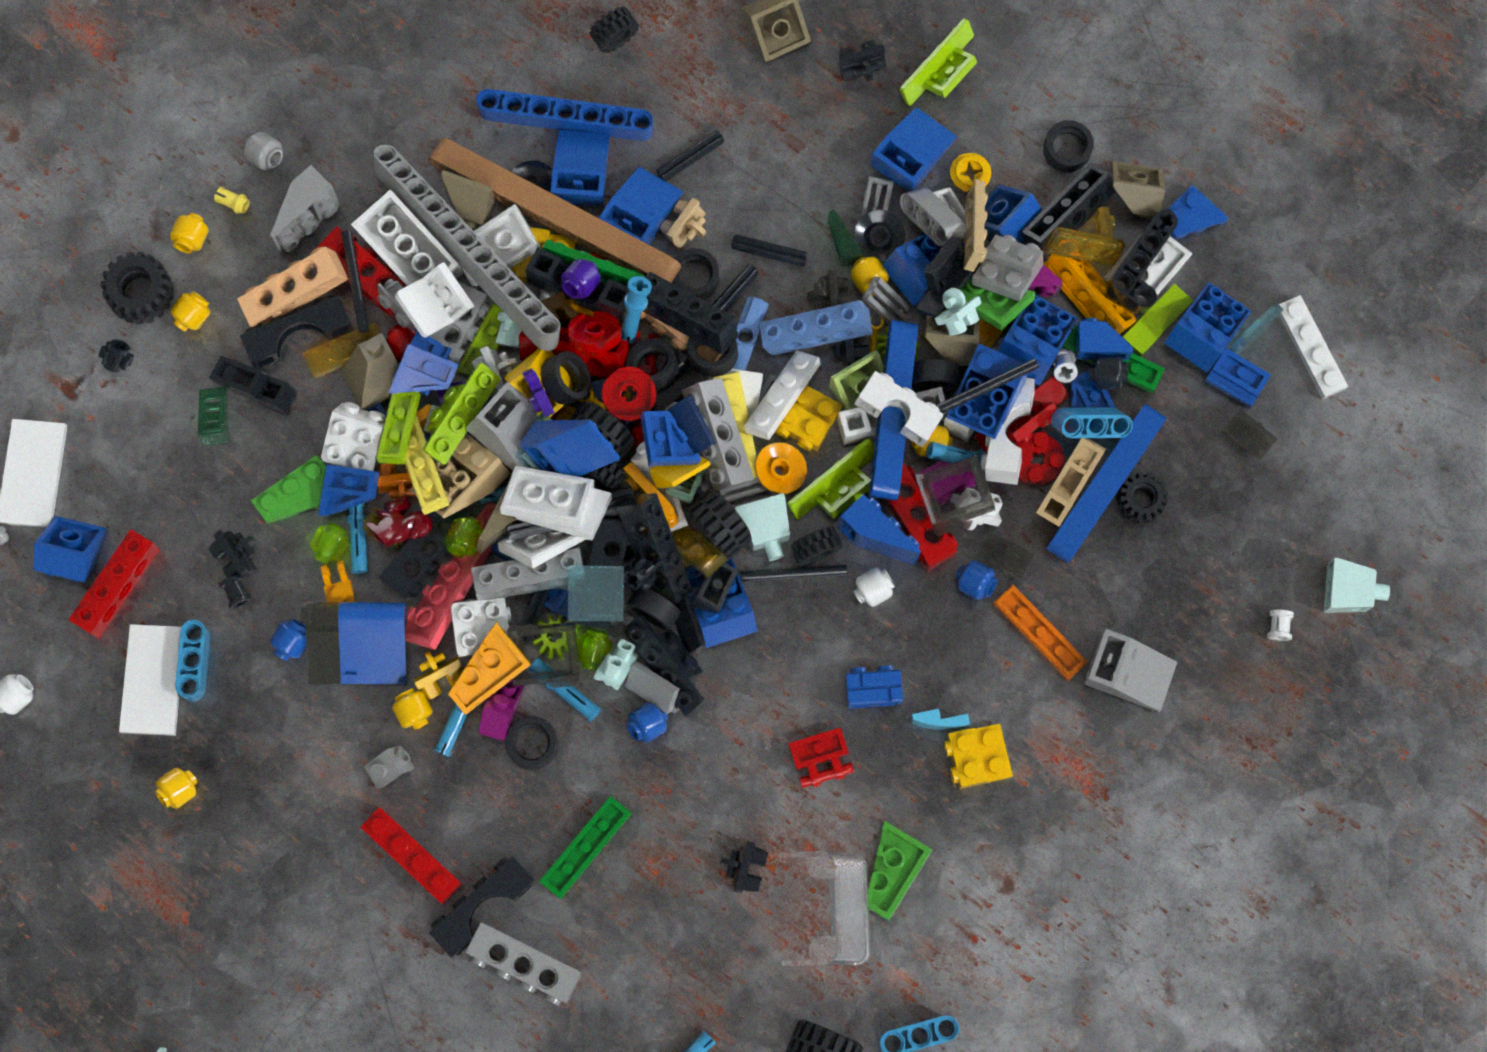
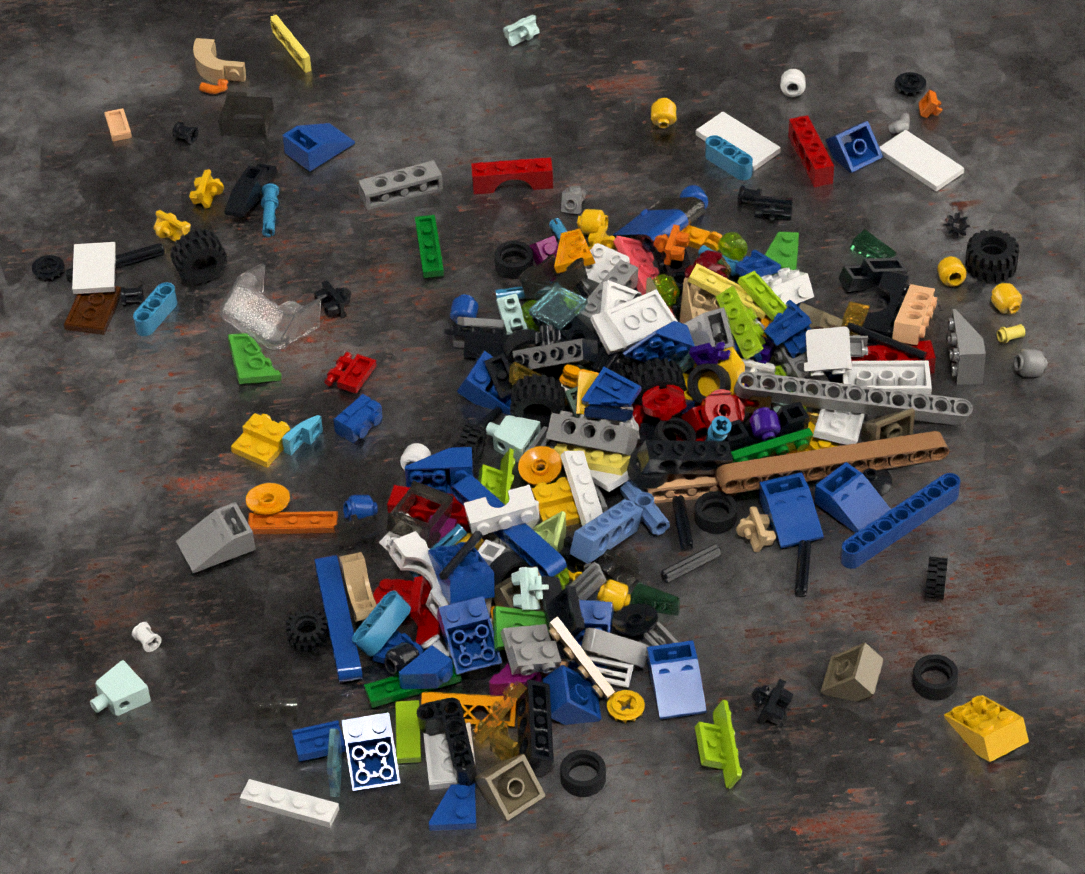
camera: 140 degrees right, 30 degrees down
black arch [429,856,536,959] -> none
none -> light orange dish [246,483,290,515]
none -> orange hips [654,225,690,265]

